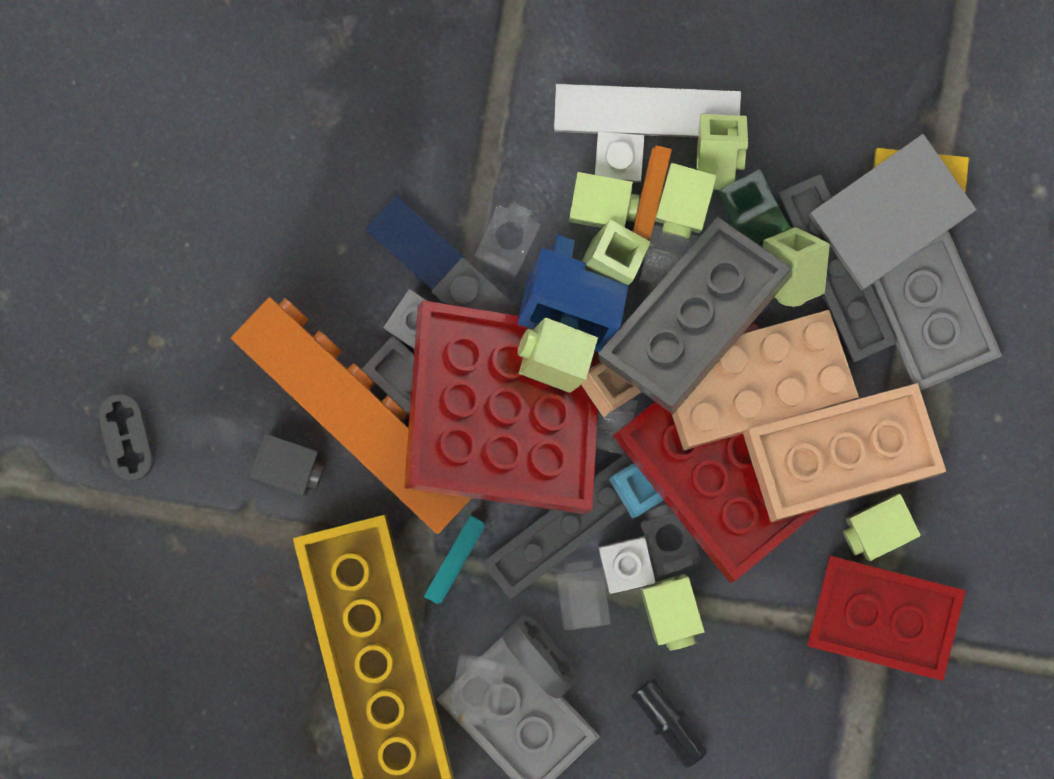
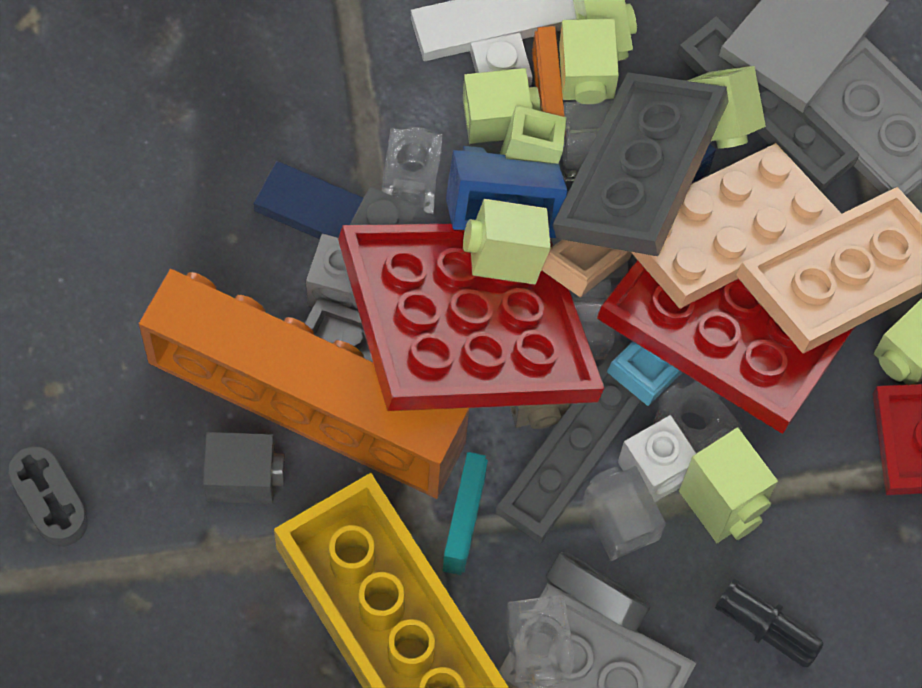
camera: 20 degrees left, 20 degrees down
clear green brick [718,169,791,246] -> none

